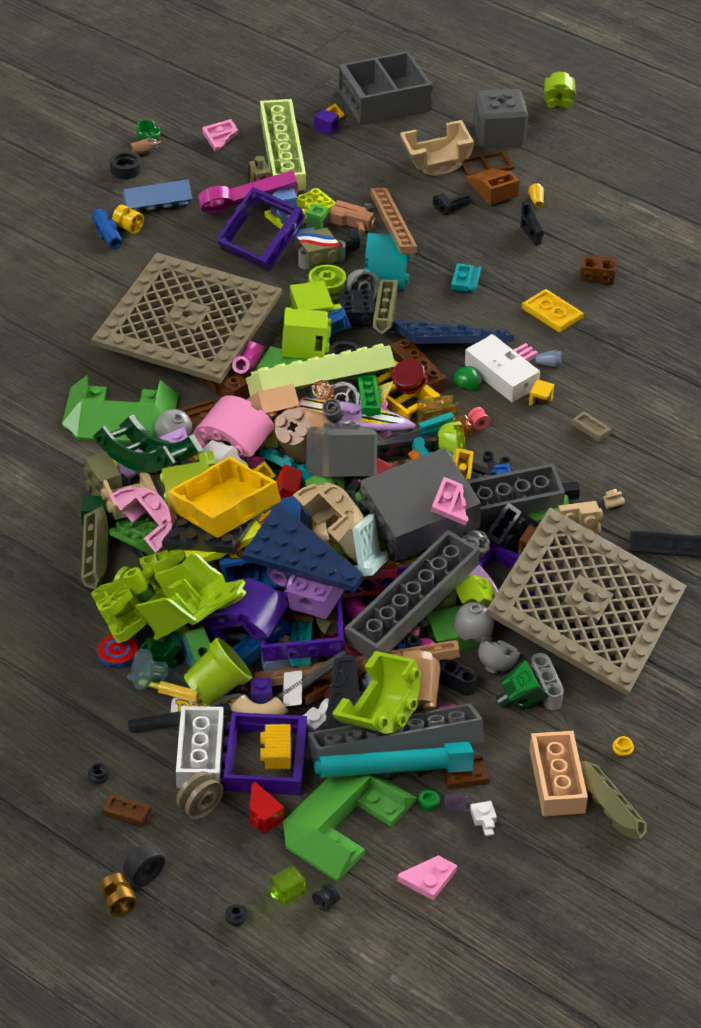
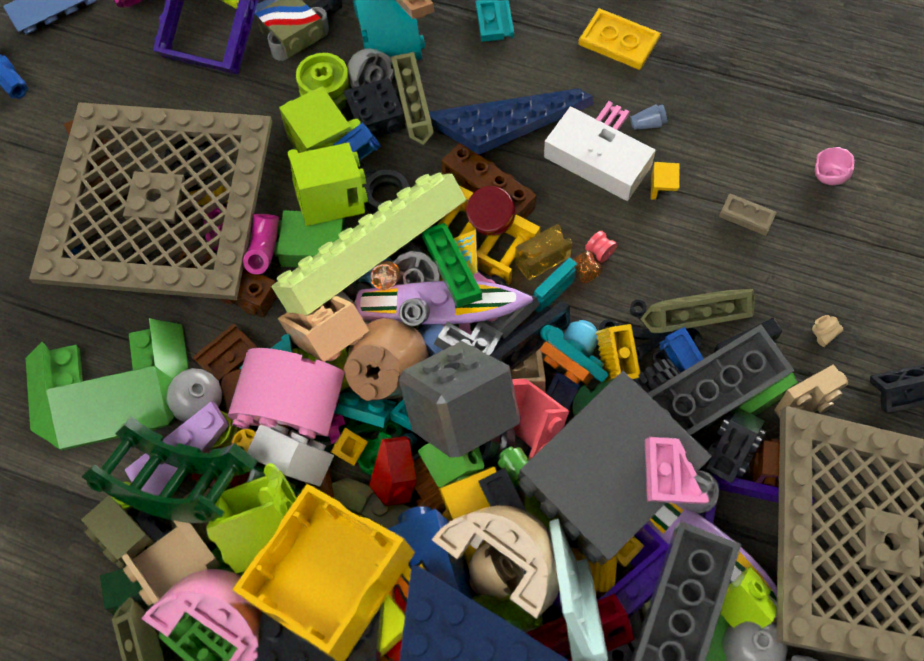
camera: 15 degrees left, 20 degrees up
yellow wheel [112,205,144,234] -> none
lime cylinder [438,421,465,455] -> none
green hair [454,366,482,392] -> none
none -> olive brick [641,289,755,333]
none -> bright pink hair [815,147,854,186]

